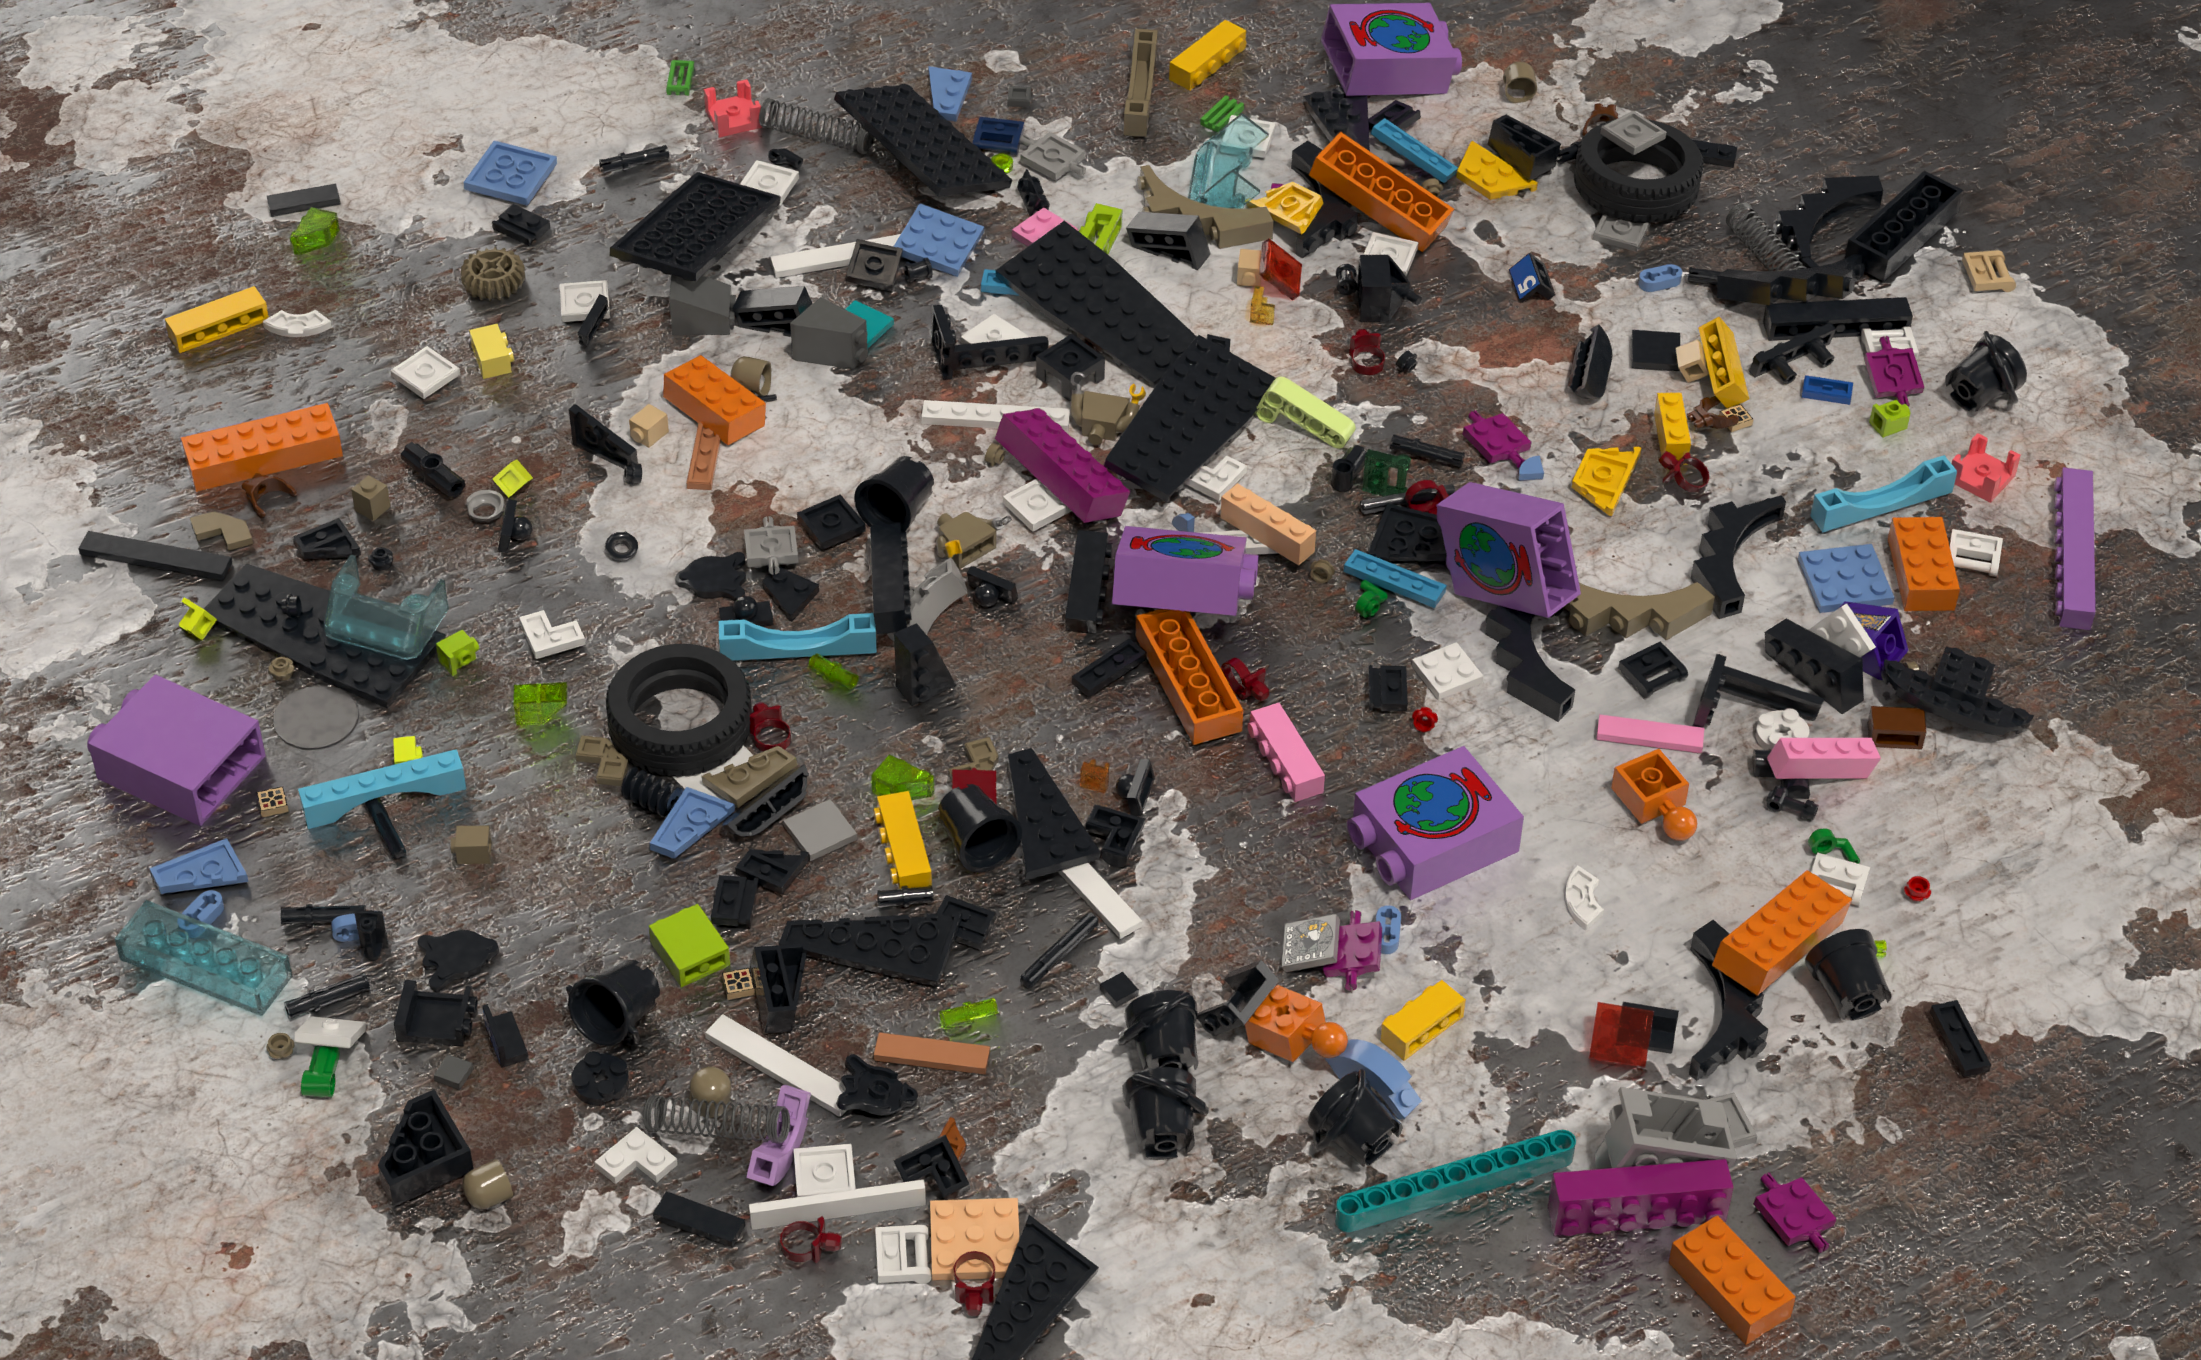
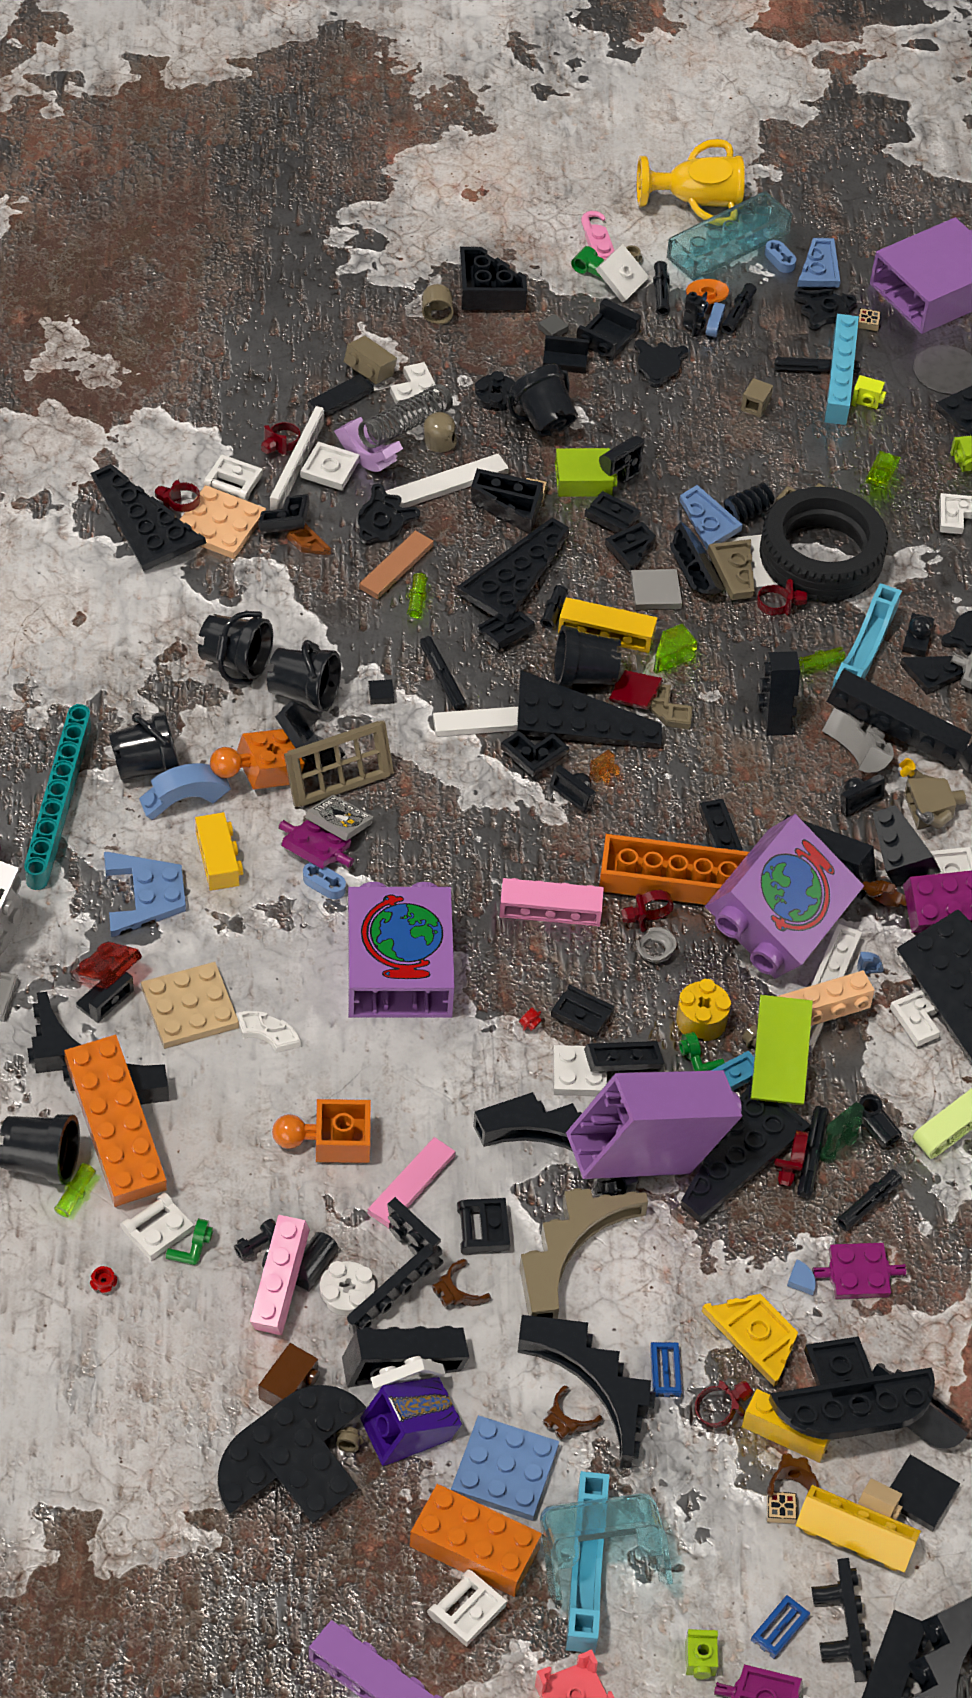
camera: 115 degrees right, 5 degrees up
none -> medium blue wing [104,852,186,937]
none -> tan plate [141,962,239,1049]
none -> dark tan piece [284,720,394,807]
none -> dark tan brick [344,335,397,384]
none -> reddish brown helmet [432,1259,491,1307]
none -> clear light blue windscreen [540,1493,673,1601]
none -> reddish brown helmet [542,1385,603,1440]
none -> bright pink plate [581,211,615,259]
none -> black plate [584,1041,665,1072]
none -> black brick [599,436,644,482]
none -> yellow piece [636,139,745,224]
none -> light grey piece [636,927,677,963]
none -> blue tile [650,1342,682,1397]
none -> yellow brick [676,979,731,1041]
none -> orange dish [686,279,729,305]
none -> lime tile [751,995,813,1105]
none -> black plate [769,1336,935,1440]
none -> black tile [794,289,857,329]
none -> reddish brown helmet [862,880,907,907]
none -> black wedge [872,805,941,886]

